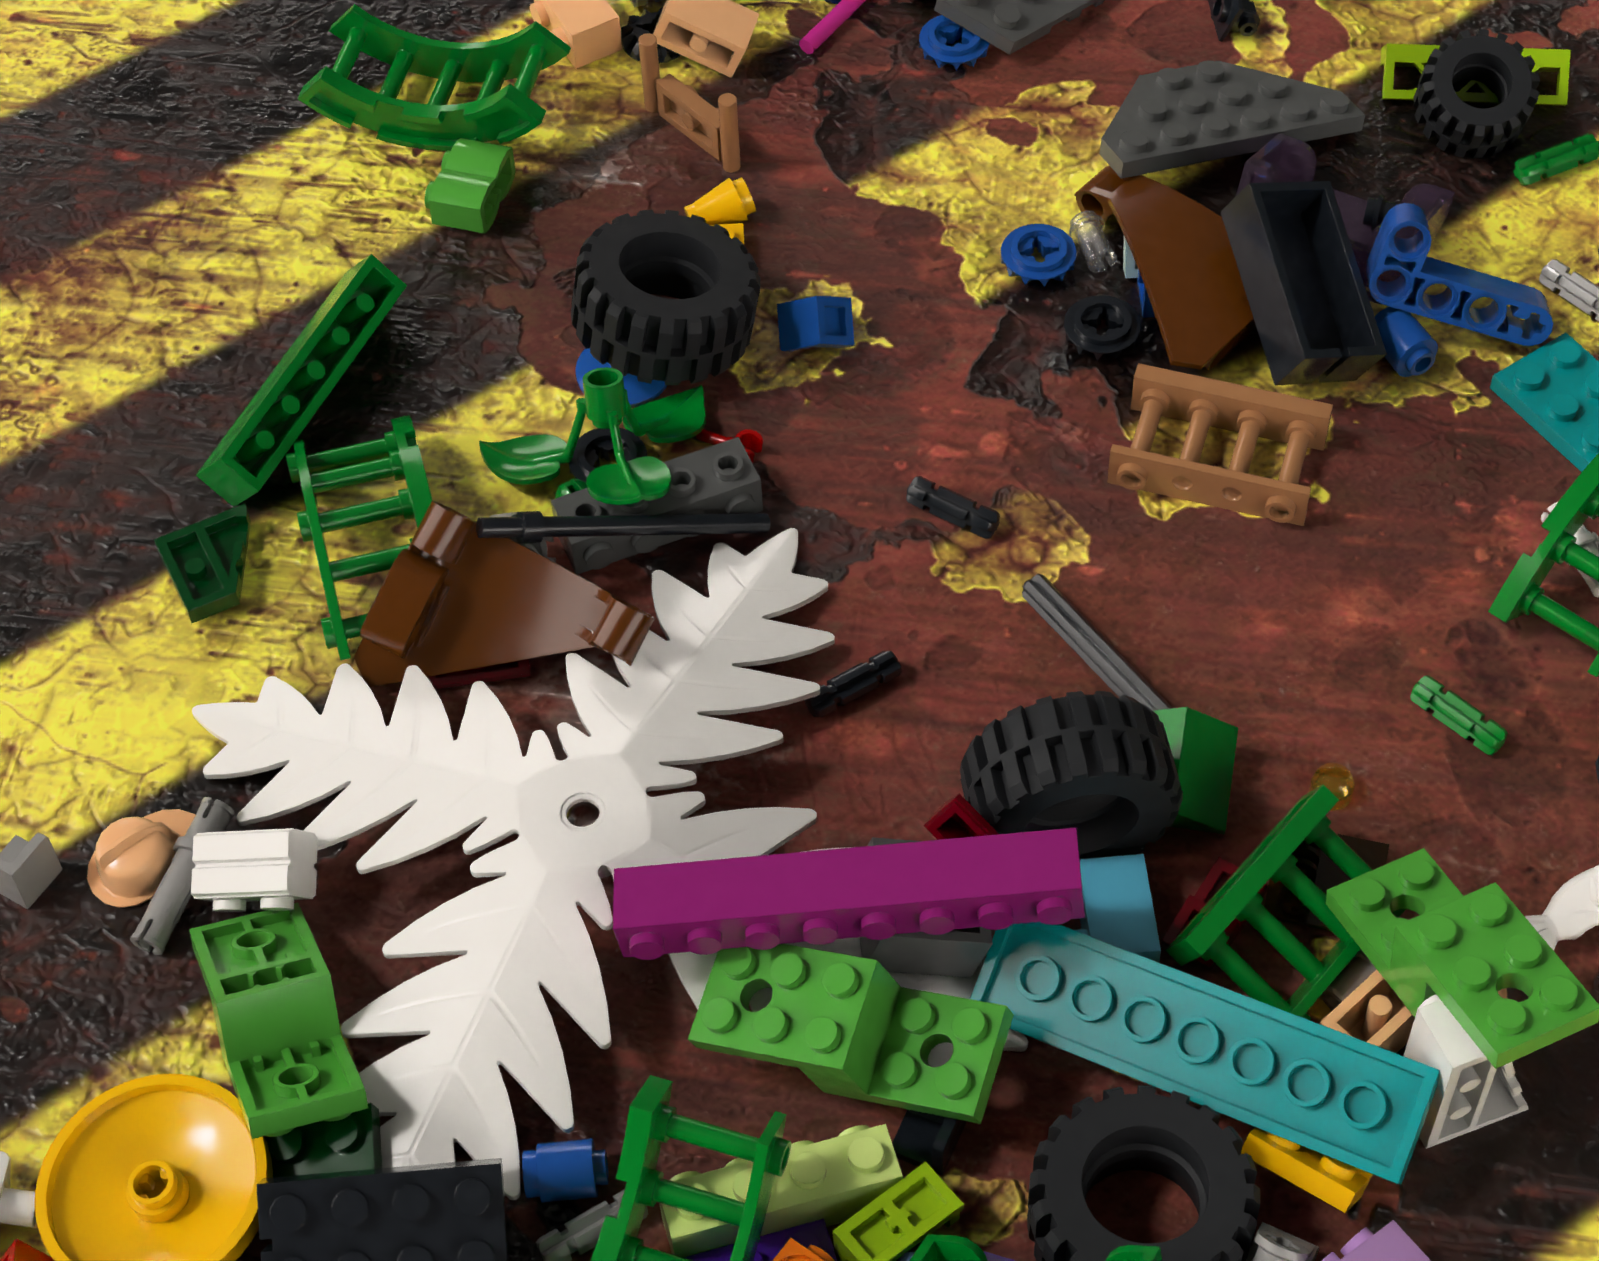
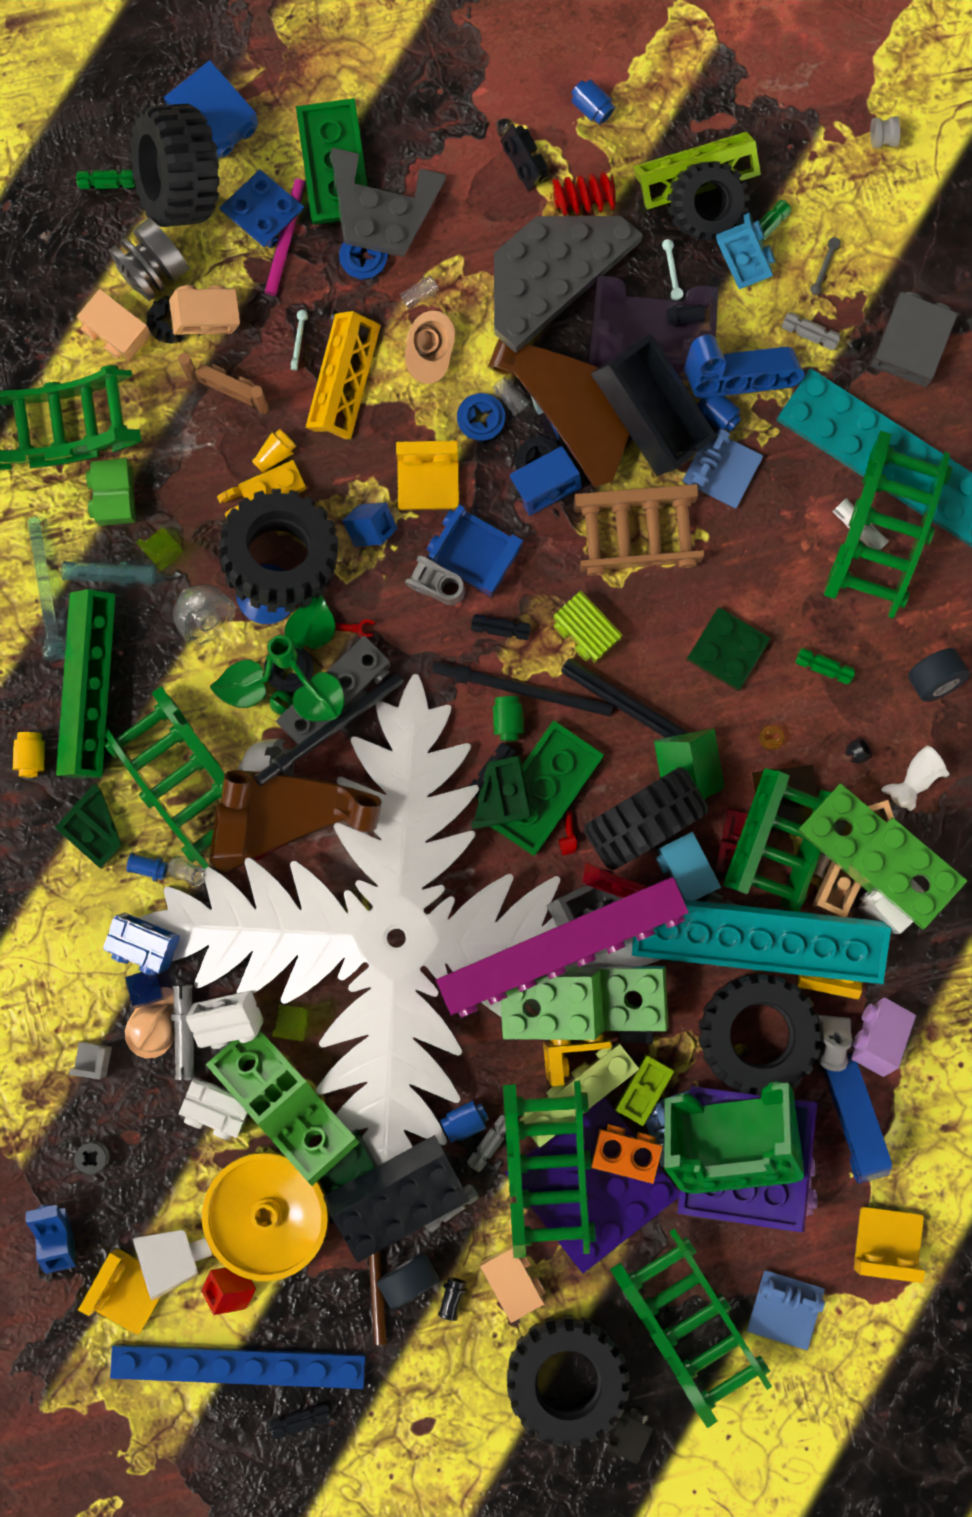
camera: 25 degrees left, 30 degrees up
none -> yellow brick [13,732,45,778]
none -> clear light blue piece [28,517,66,661]
none -> clear light blue pin [61,561,156,586]
none -> brick [103,912,180,975]
none -> clear blue plate [125,972,165,1009]
none -> blue pin [126,853,168,882]
none -> clear neon green panel [136,527,184,571]
none -> clear pin [168,856,206,887]
none -> clear cylinder [172,584,236,645]
none -> white brick [179,1077,249,1141]
none -> clear neon green panel [272,1004,311,1041]
none -> light aqua hinge [291,309,308,371]
none -> yellow fence [305,311,381,439]
none -> yellow bracket [396,441,459,510]
none -> clear pin [399,275,439,311]
none -> light nougat piece [405,310,455,384]
none -> light grey piece [405,556,465,606]
none -> blue panel [427,504,523,598]
none -> black bar [432,661,613,717]
none -> dark green wing [471,756,532,830]
none -> green plate [490,720,604,857]
none -> green brick [492,696,525,742]
none -> blue panel [510,447,582,516]
none -> yellow bracket [543,1034,612,1086]
none -> red piece [552,172,616,216]
none -> lime brick [553,591,623,663]
none -> red hand [558,811,577,856]
none -> light aqua hinge [662,239,683,301]
none -> medium blue hinge [682,429,763,509]
none -> dark green plate [686,607,771,691]
none -> dark azure bracket [716,213,775,289]
none -> black hinge [846,737,873,764]

